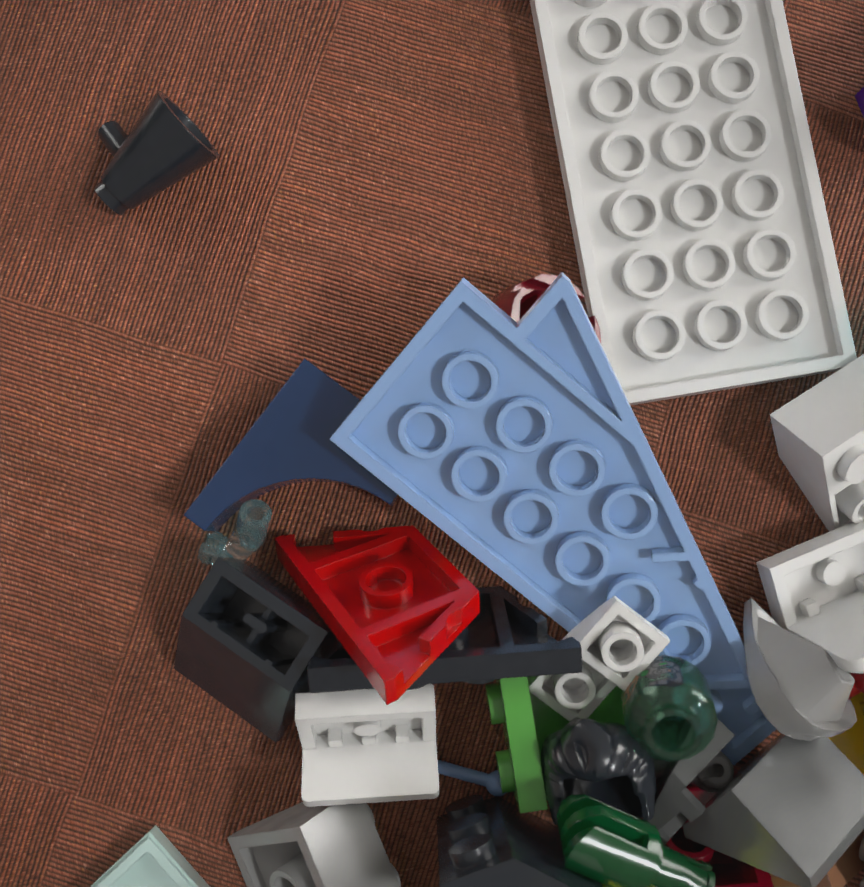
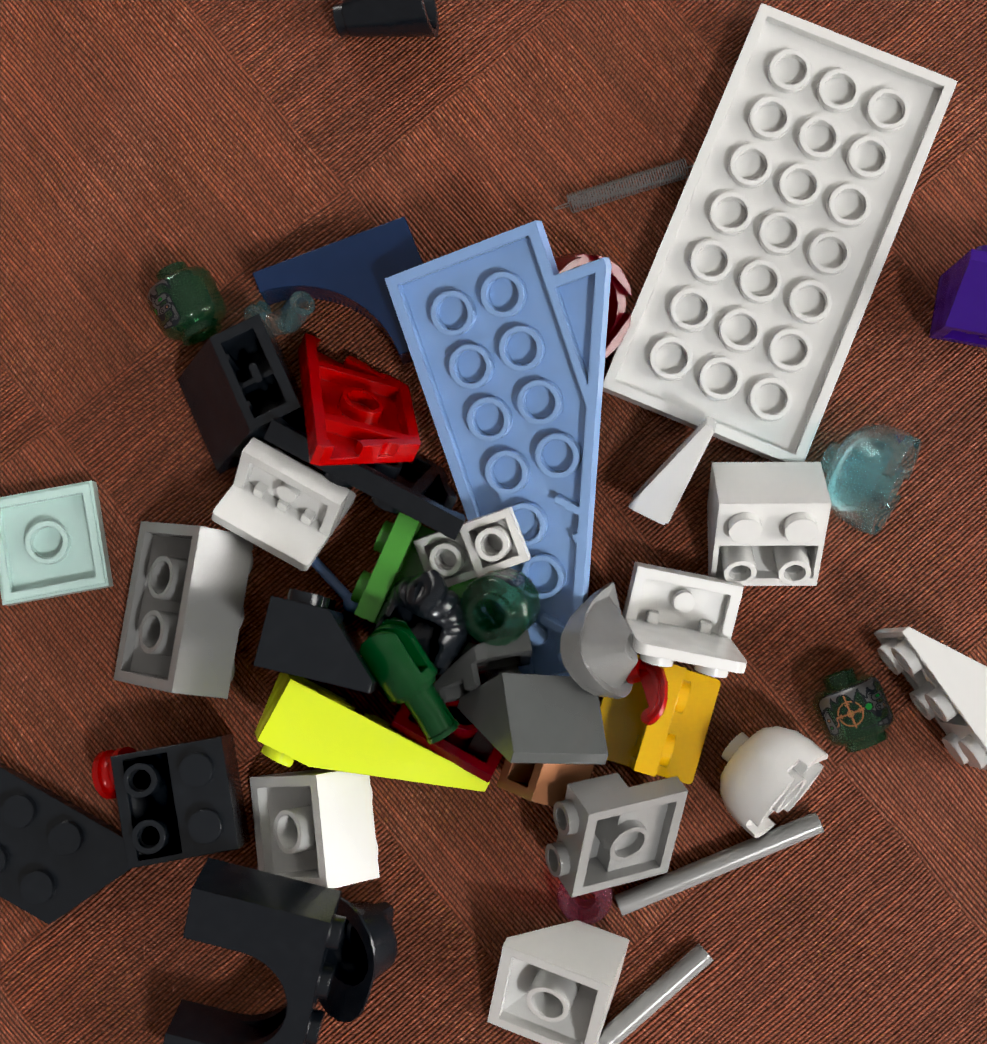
camera: 40 degrees right, 0 degrees up
none -> clear green head [147,262,227,346]
none -> light grey piece [554,158,693,213]
none -> white slope [628,416,717,525]

